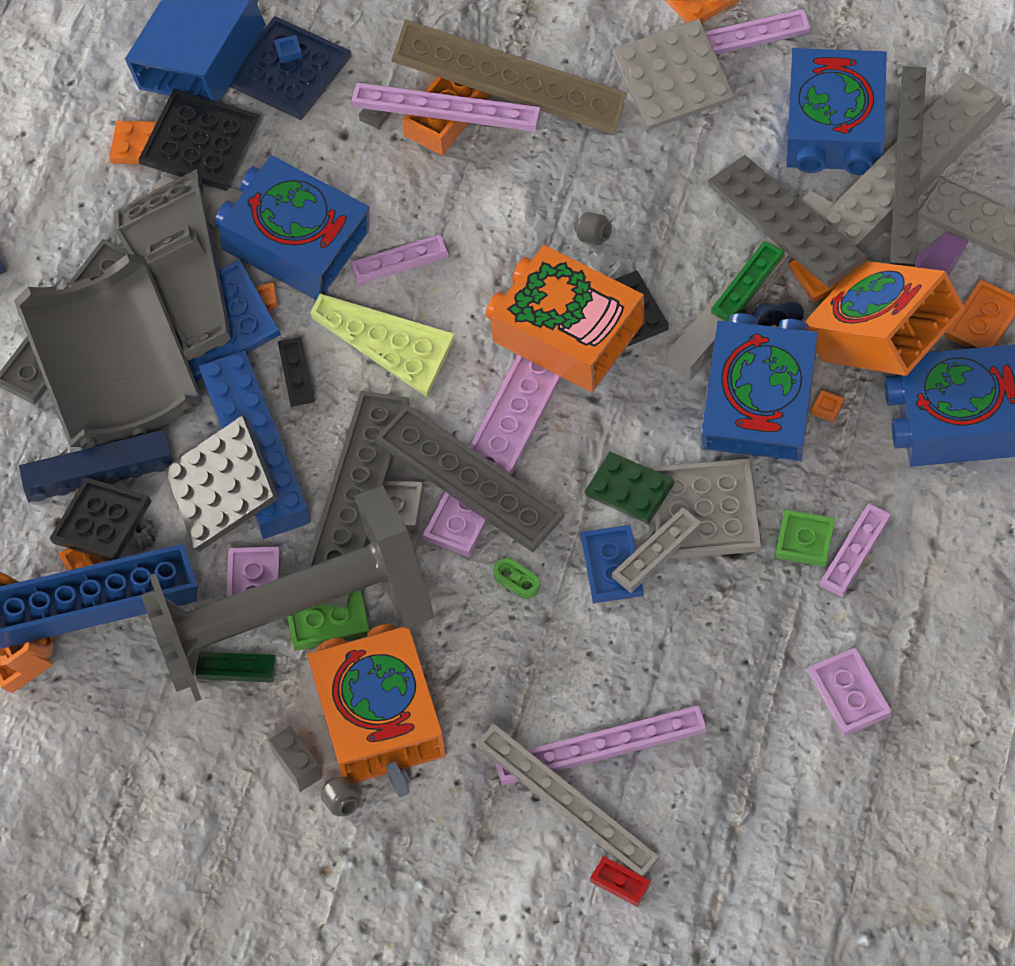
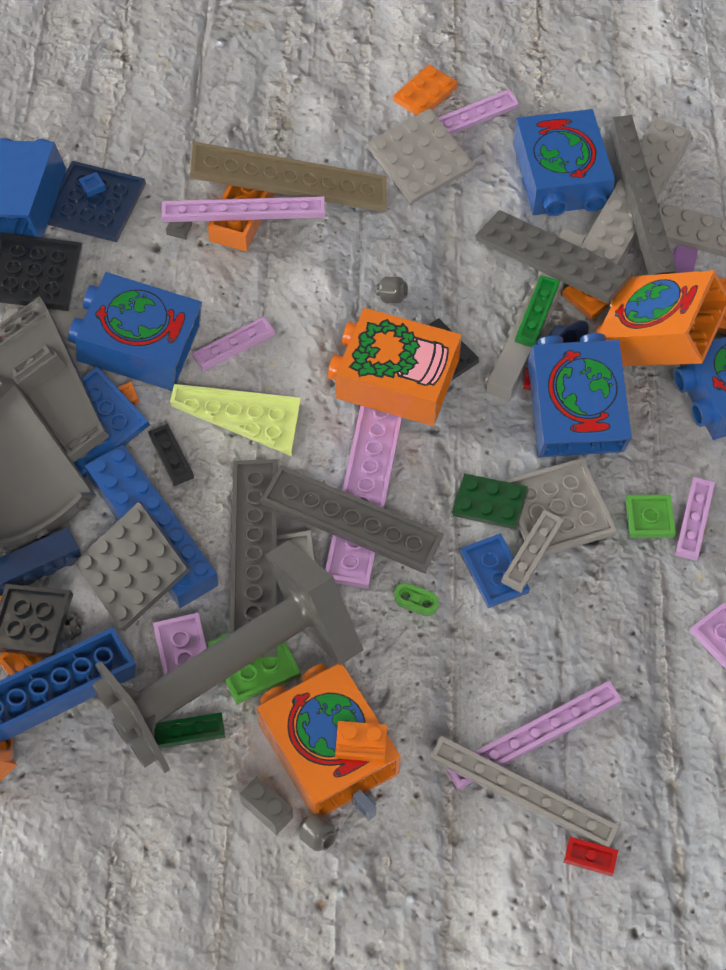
camera: 20 degrees left, 0 degrees up
orange plate [811,390,844,423] -> none
none -> orange plate [335,721,387,762]

